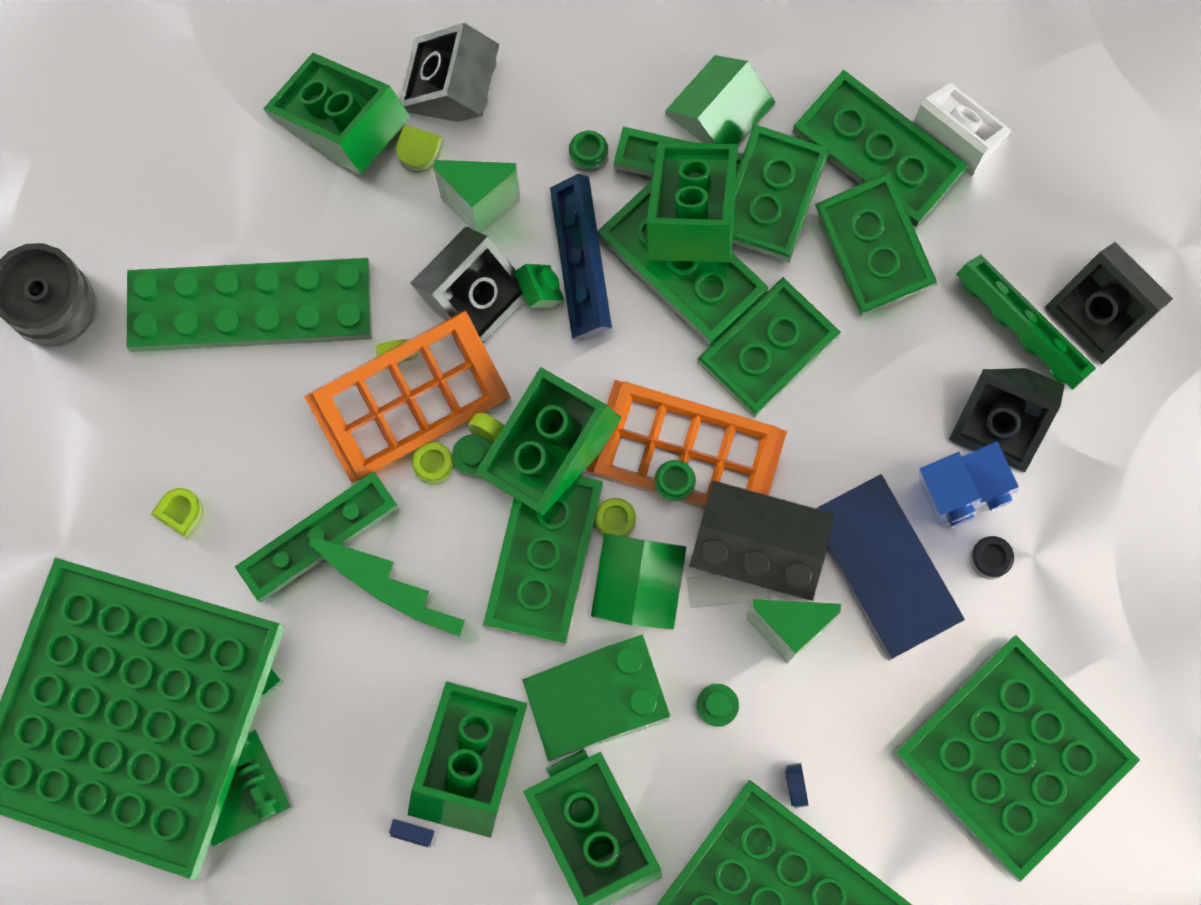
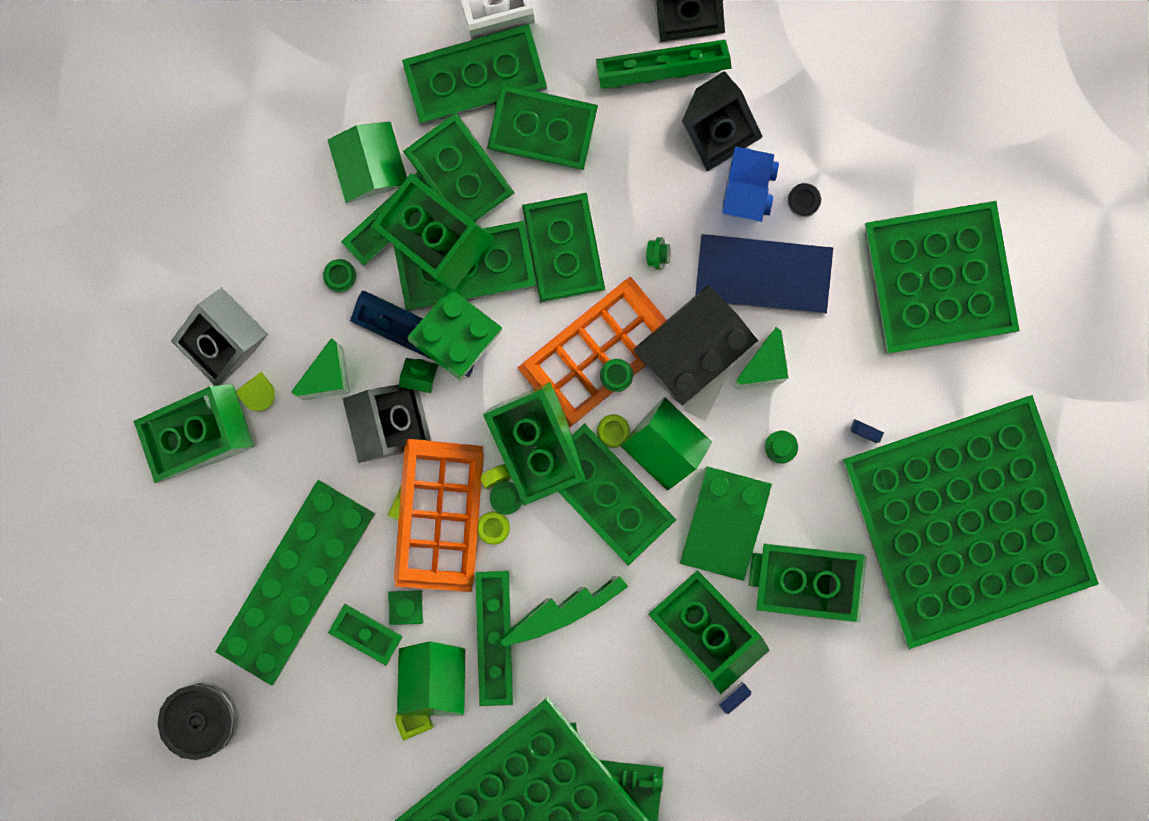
camera: 55 degrees left, 10 degrees up
none -> green plate [328,603,403,666]
none -> green plate [388,590,424,625]
none -> green slope [397,641,466,716]
none -> green plate [408,288,502,381]
none -> green plate [646,237,671,270]

